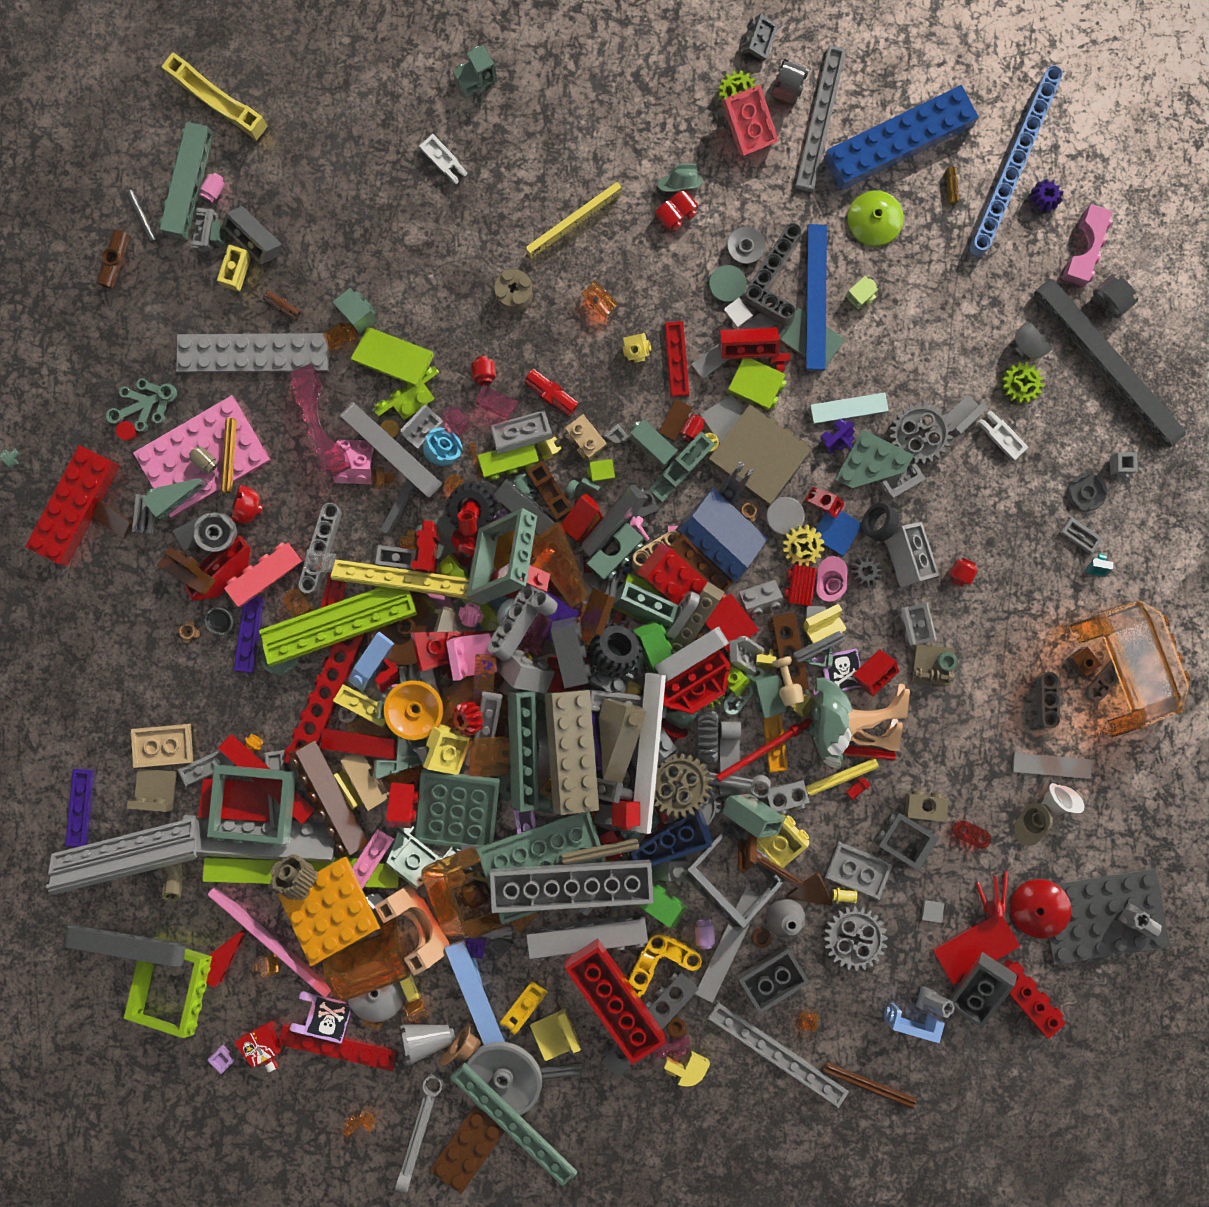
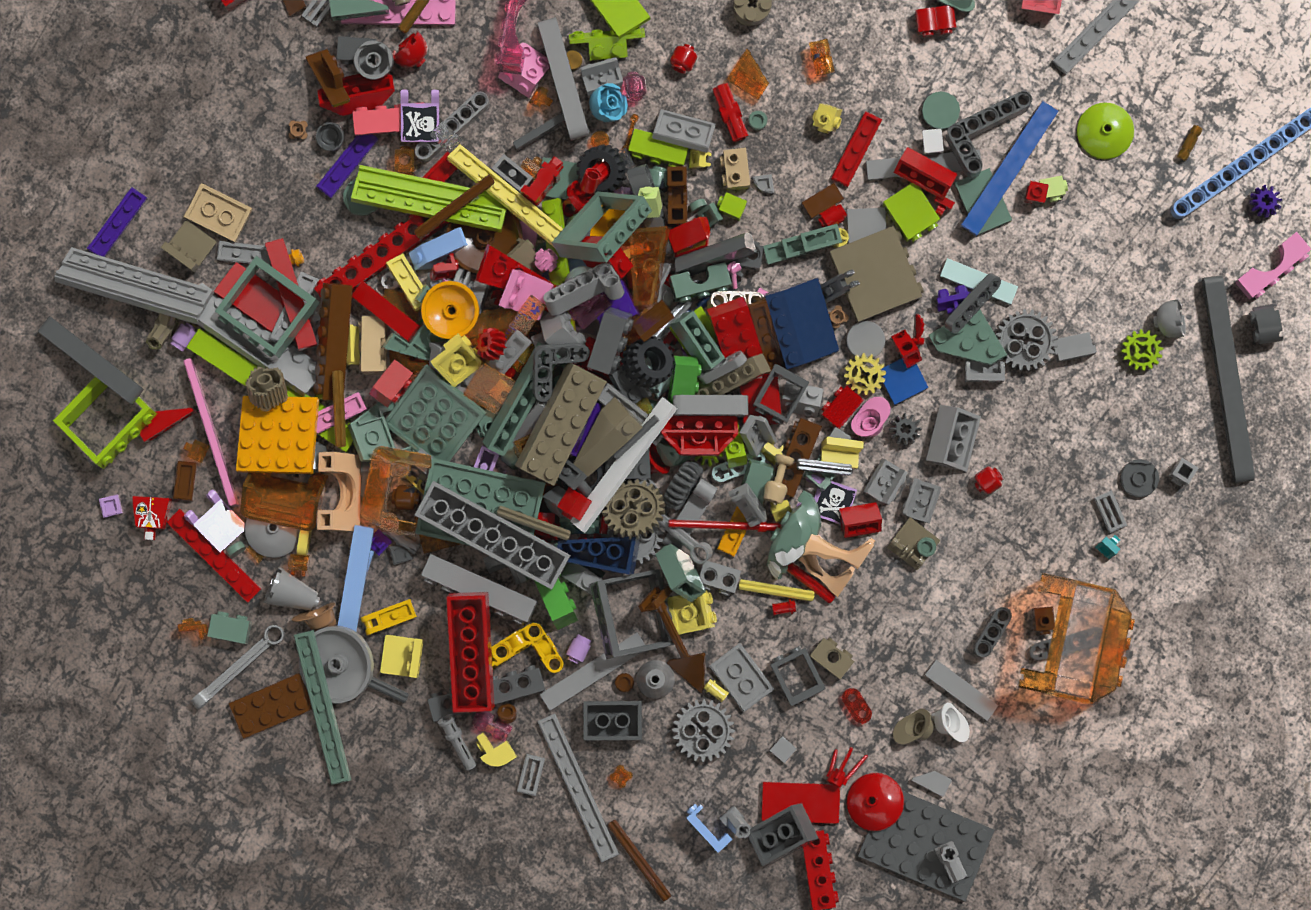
camera: 30 degrees right, 0 degrees up
clear pink hinge [475,385,520,420] -> none
sand green brick [630,419,678,471] -> none
light grey dish [727,226,765,264] -> none
blue brick [824,85,979,191] -> none
black tyre [861,503,899,542] -> none
white hinge [977,411,1029,461] -> none
none -> lavender brick [170,322,196,351]
none -> reddish brown tile [173,461,198,501]
none -> sand green brick [207,611,252,644]
none -> sand green tile [226,541,246,558]
none -> pearl gold axle [332,371,346,447]
none -> flag [400,90,440,142]
none -> reddish brown axle [414,175,495,239]
none -> light grey pin [438,714,476,770]
none -> light grey tile [517,754,545,796]
none -> dark grey beam [533,343,590,402]
none -> dark grey bar [613,415,659,460]
none -> yellowish green brick [638,187,662,218]
none -> clear orange wing [727,49,769,101]
none -> light grey hinge [729,483,767,527]
none -> sand green tile [748,111,767,131]
none -> dark grey window [753,364,809,425]
none -> light grey bracket [864,458,908,505]
none -> light grey tile [911,771,952,797]
none -> red piece [912,314,925,346]
none -> dark grey beam [945,273,1001,334]
none -> red bracket [1024,180,1049,204]

